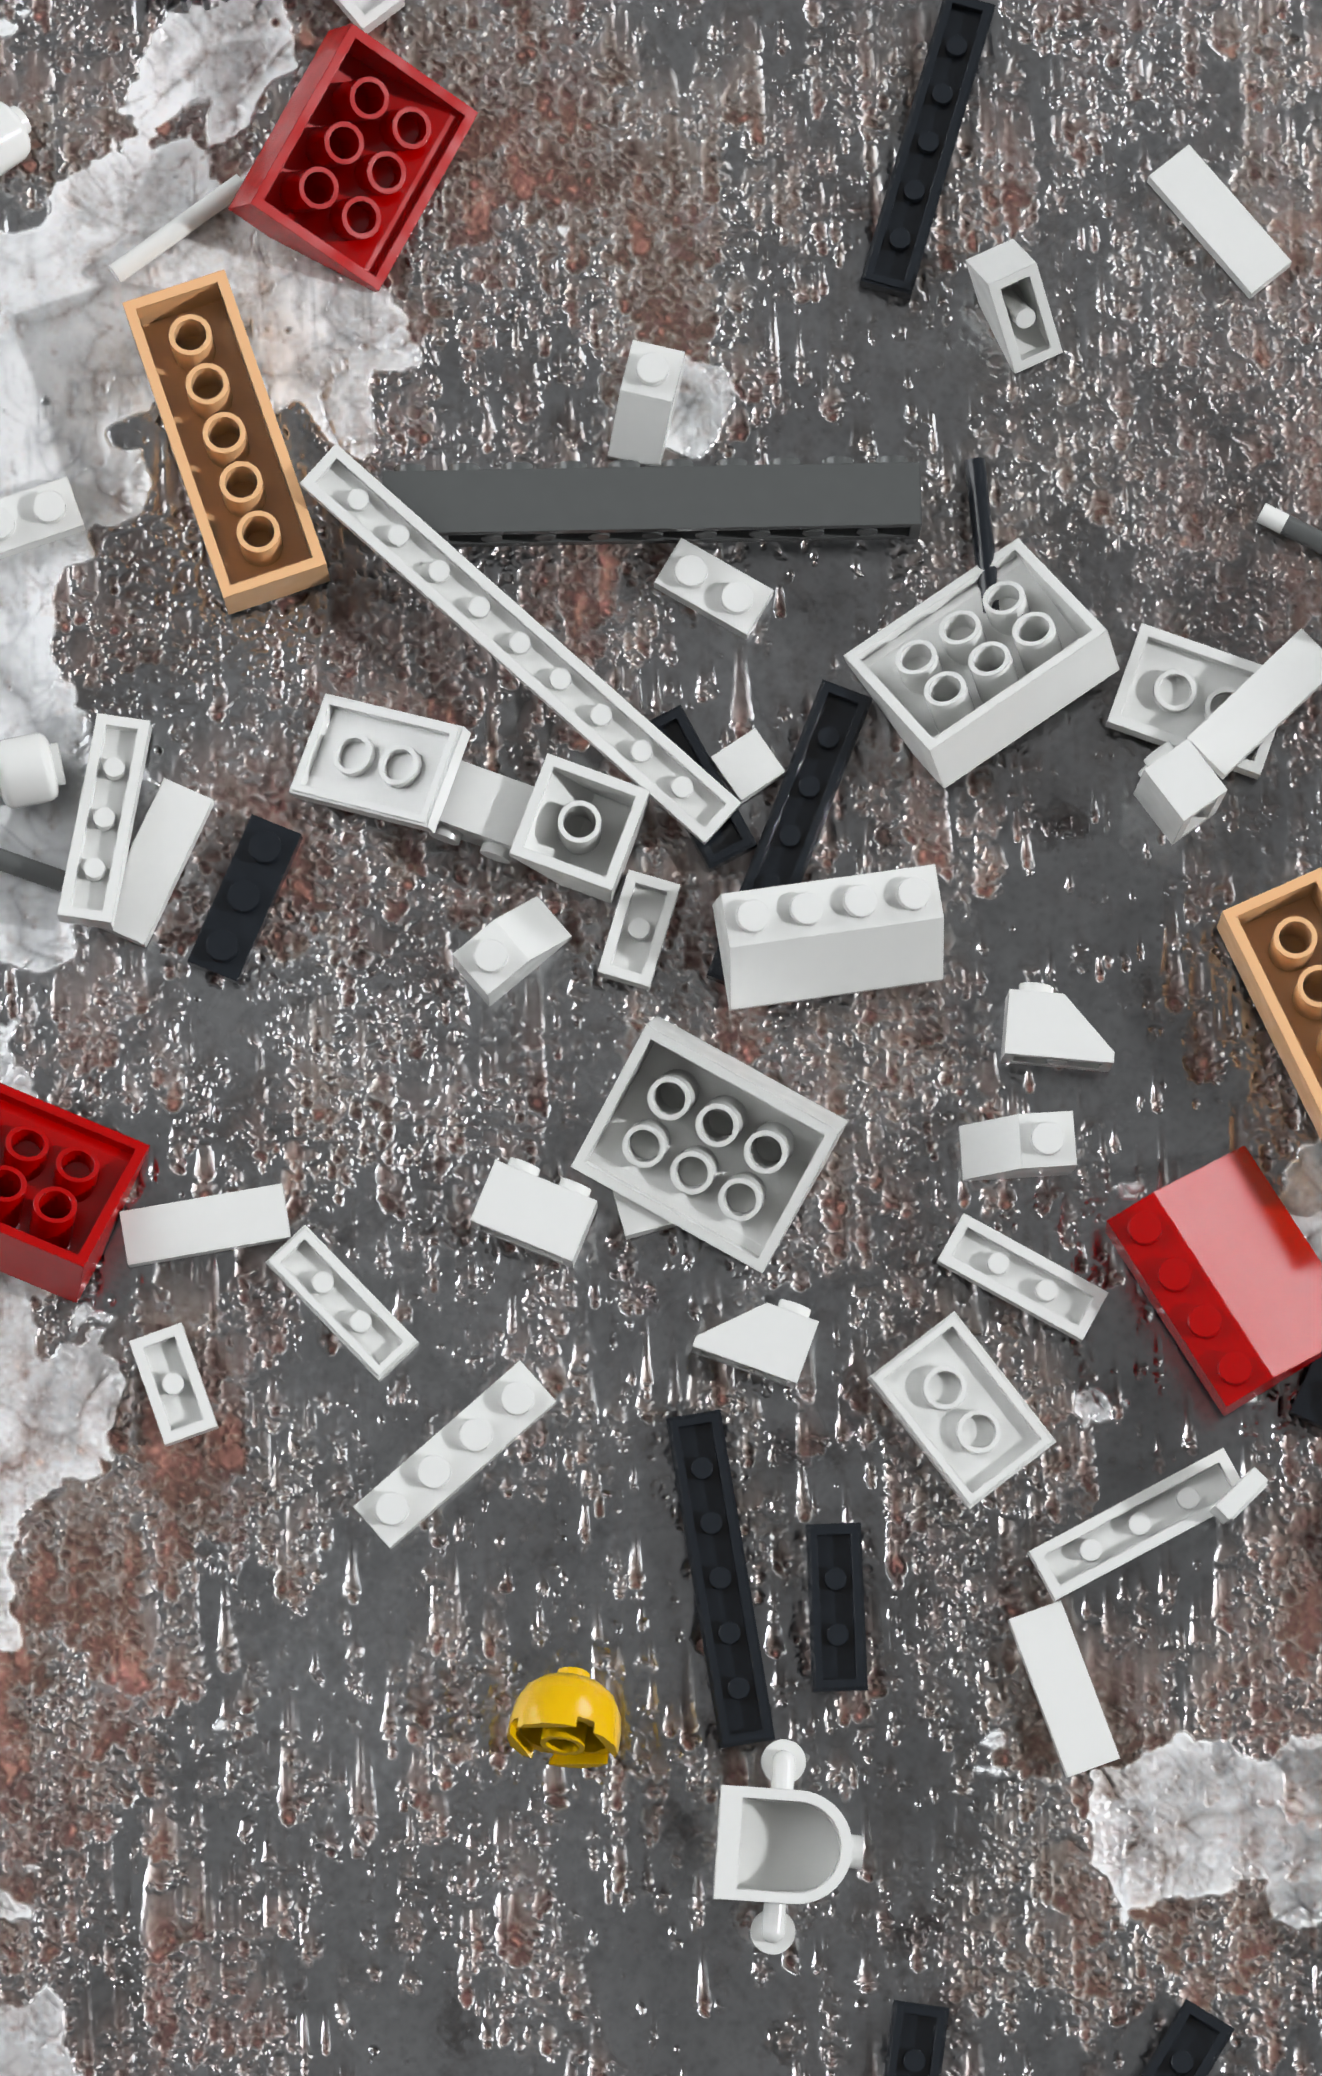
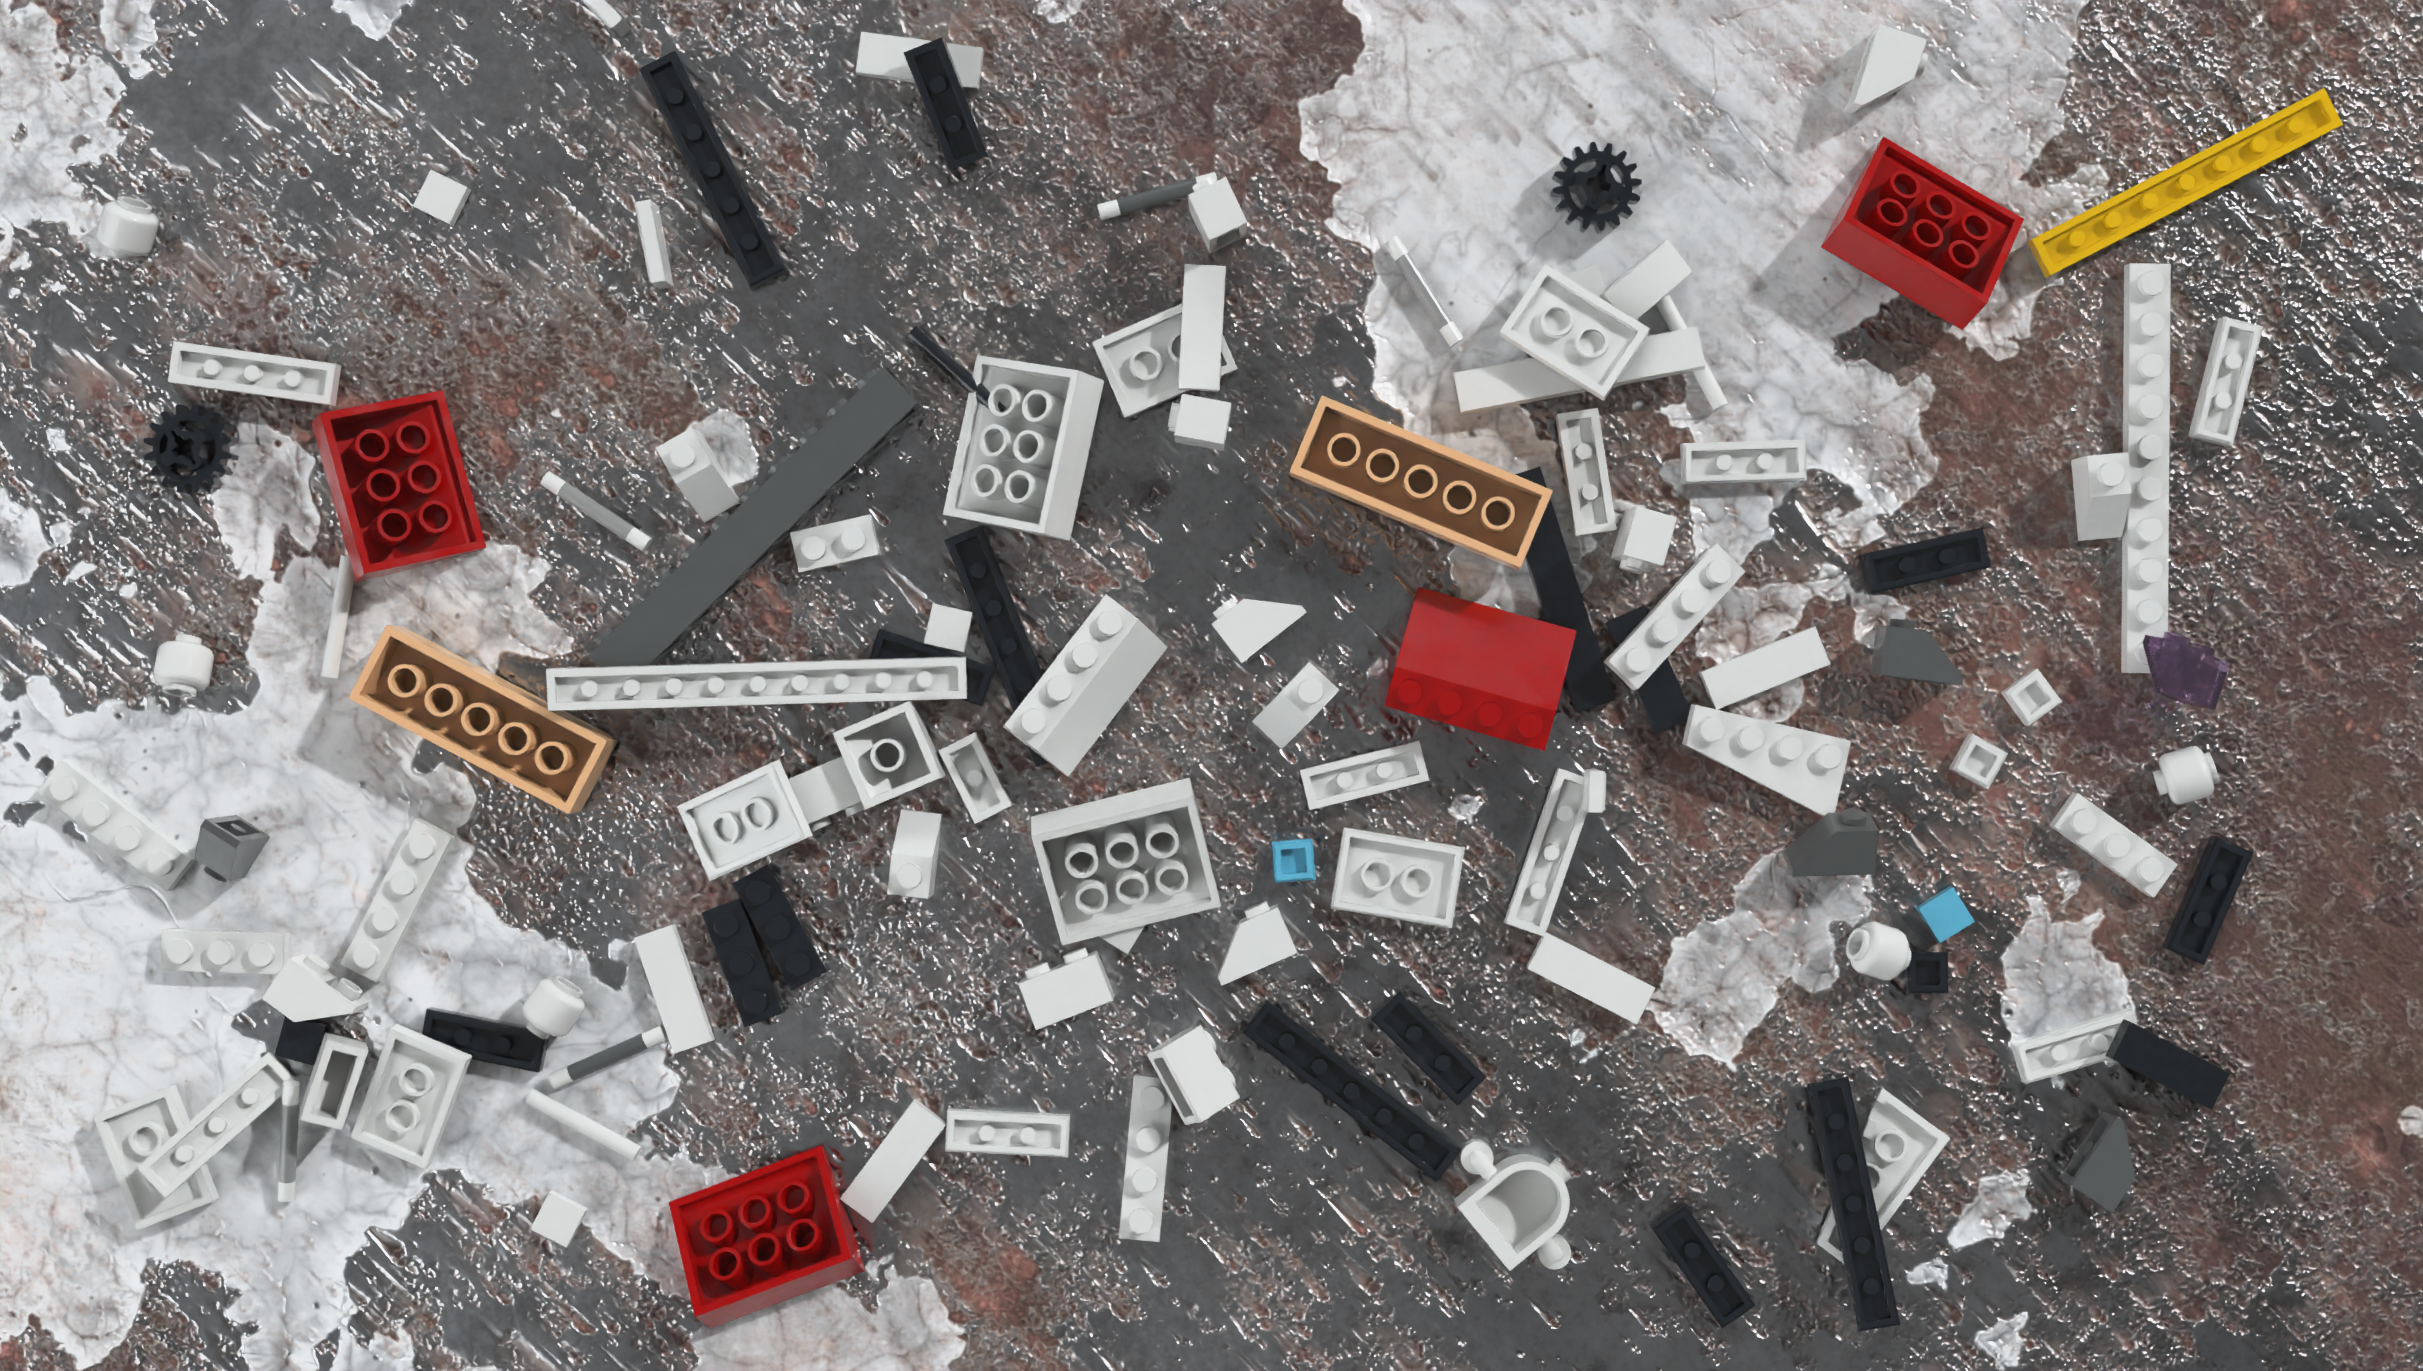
camera: 40 degrees left, 10 degrees up
white plate [57,713,152,930] -> none
white plate [129,1323,219,1447] -> none
yellow cylinder [507,1667,621,1769] -> none
white slope [965,239,1063,374] -> none
none -> light grey bar [540,471,652,552]
none -> white tile [635,199,674,289]
none -> black plate [732,863,829,991]
none -> black plate [903,37,990,171]
none -> white brick [1146,1025,1240,1125]
none -> medium azure tile [1271,838,1316,883]

